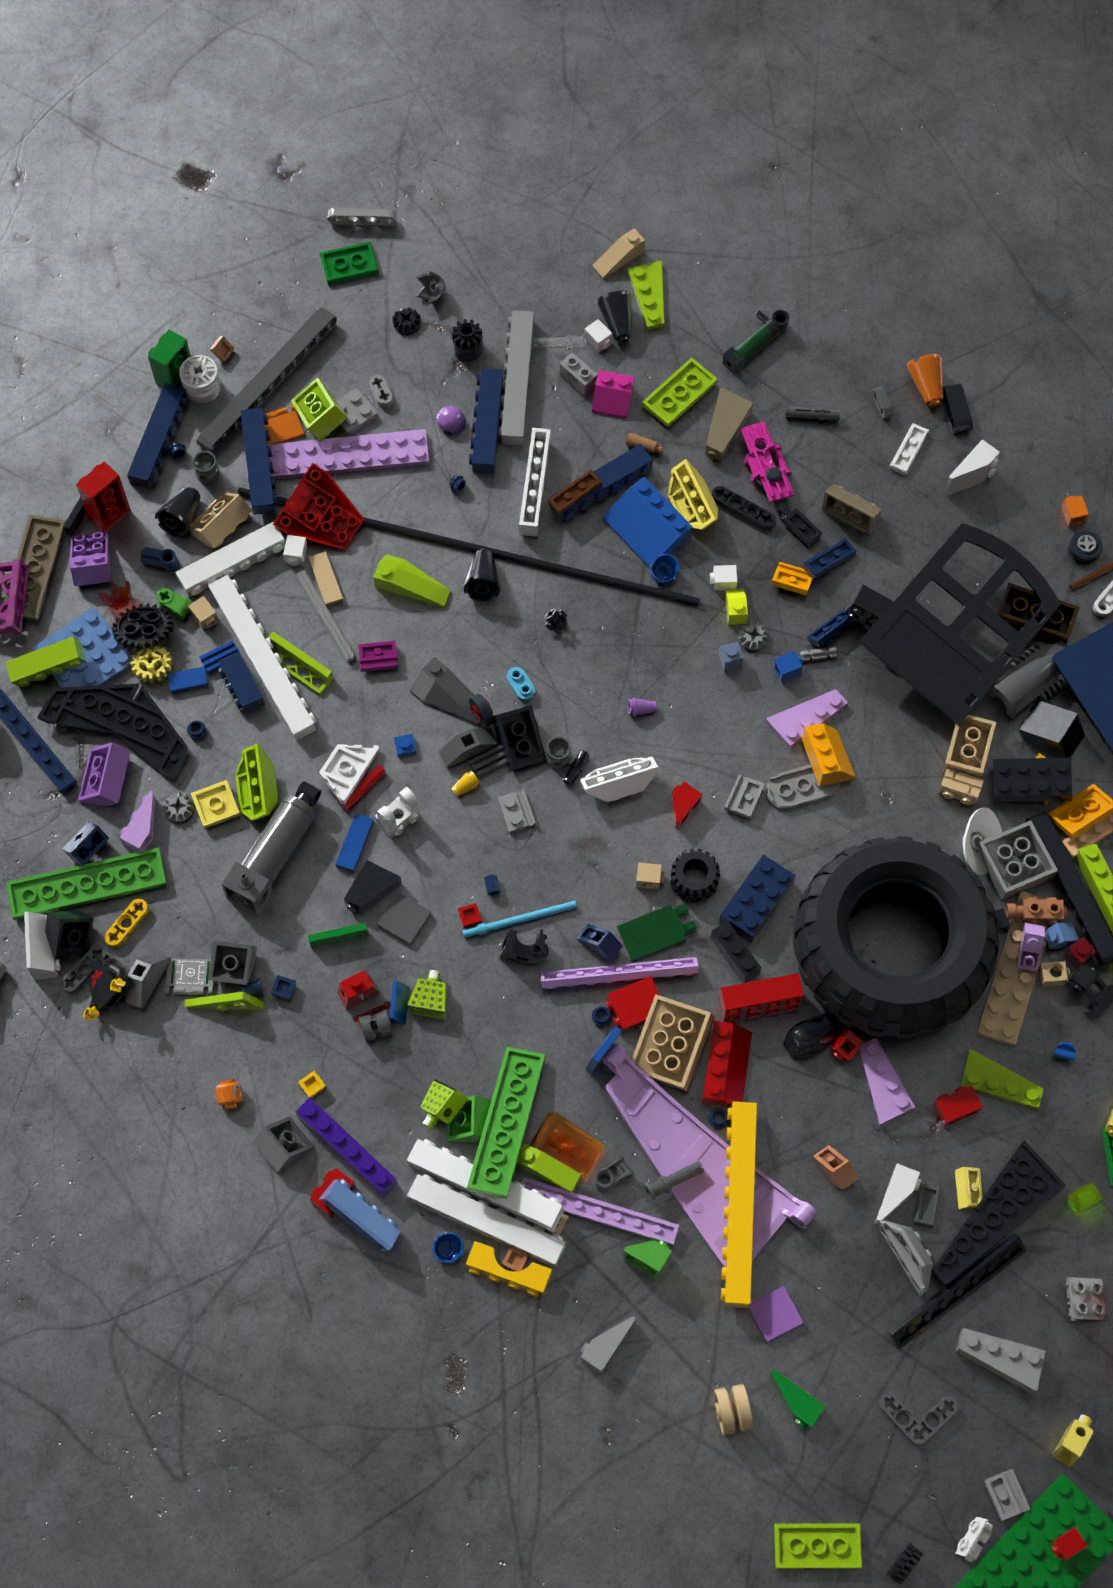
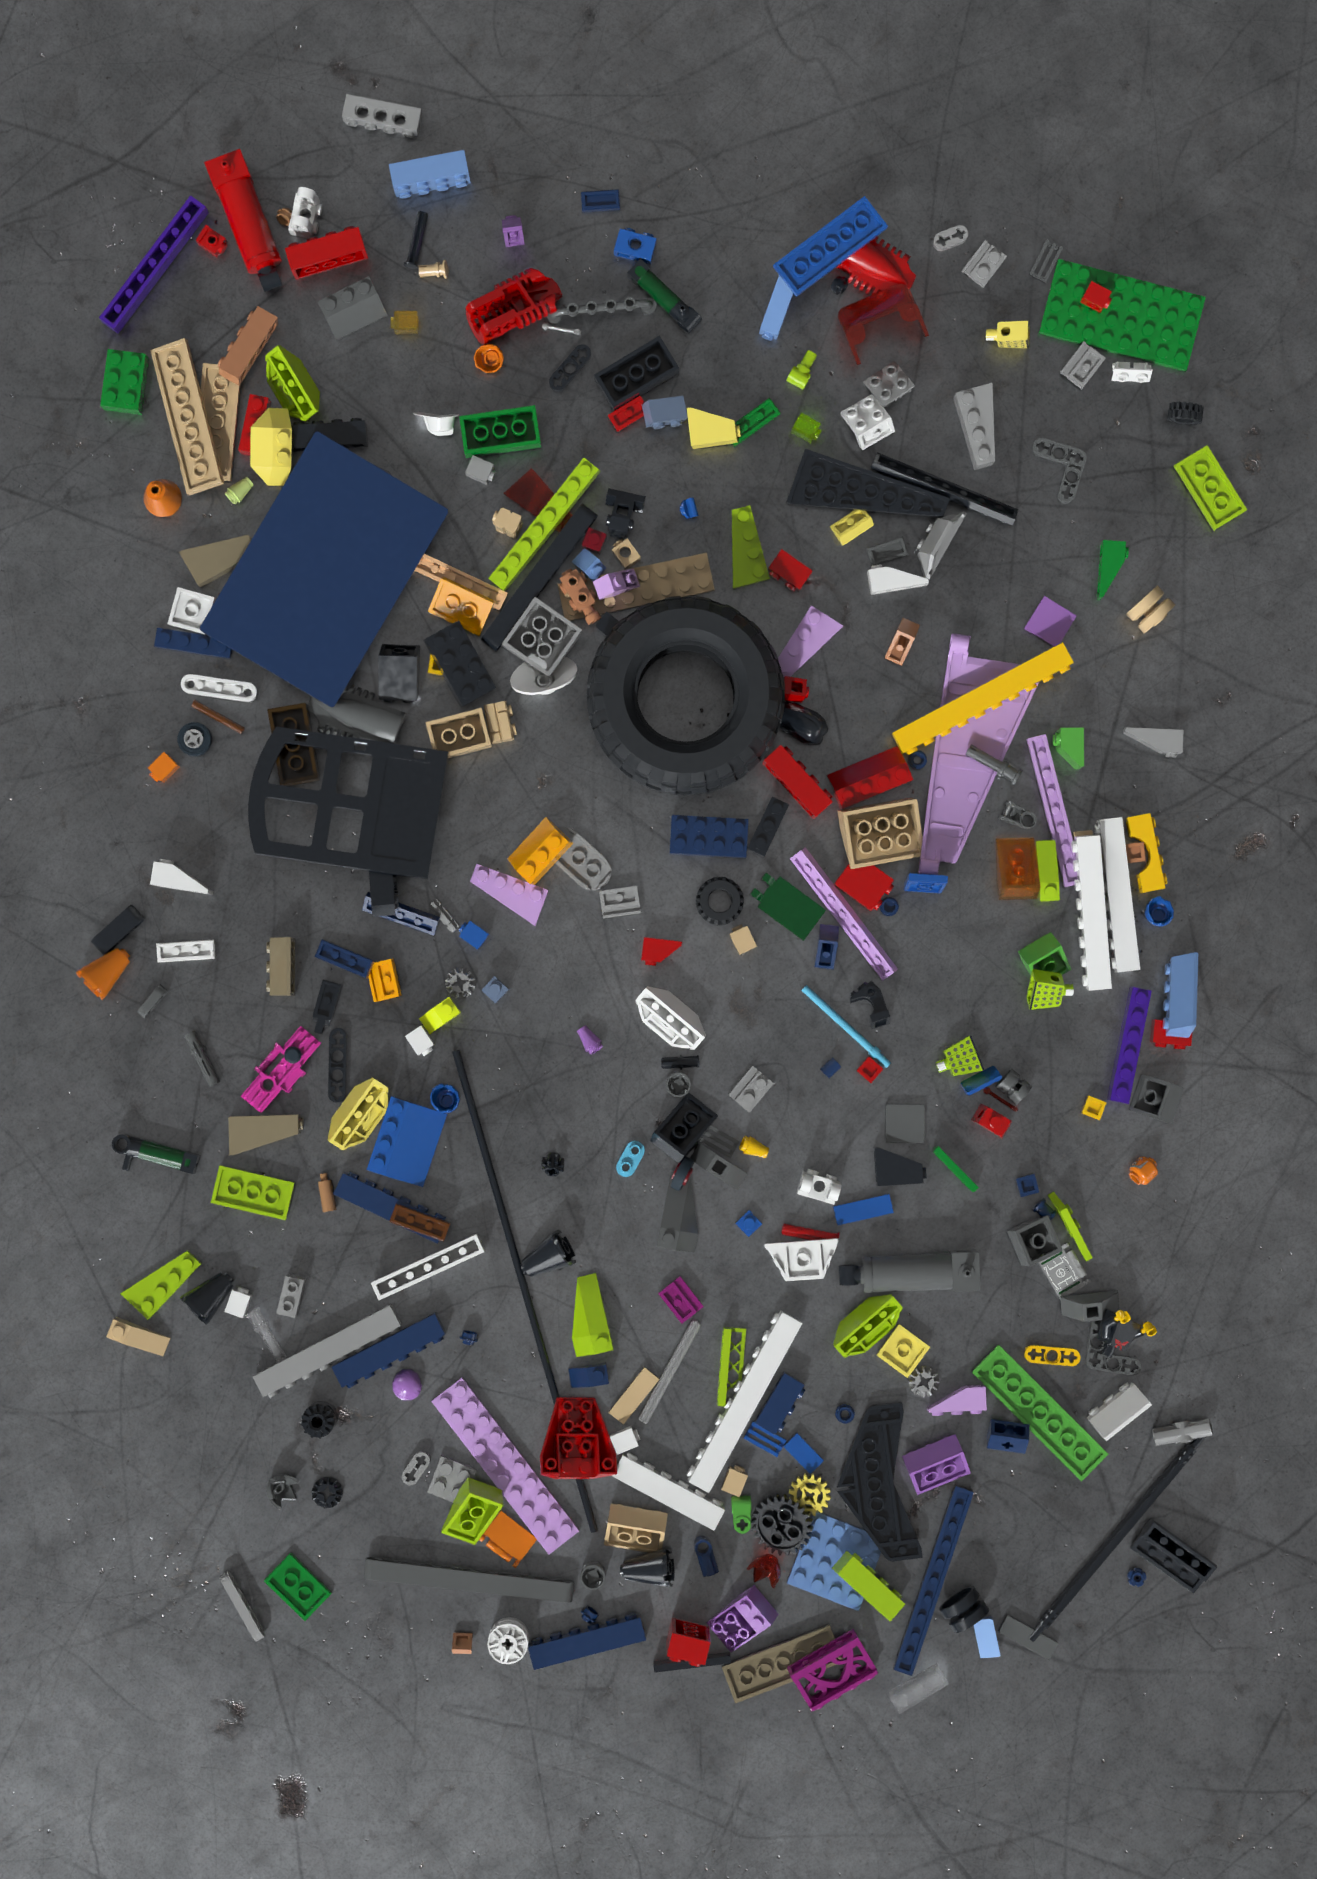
camera: 125 degrees left, 20 degrees up
black slope [45,911,94,957] -> none
green brick [148,329,191,388] -> none
dark blue brick [241,408,278,515] -> none
bright green plate [467,1047,545,1199] -> none
dark pink slope [591,370,634,418] -> none
none -> dark blue slope [568,1362,609,1388]
none -> white bracket [841,394,895,450]

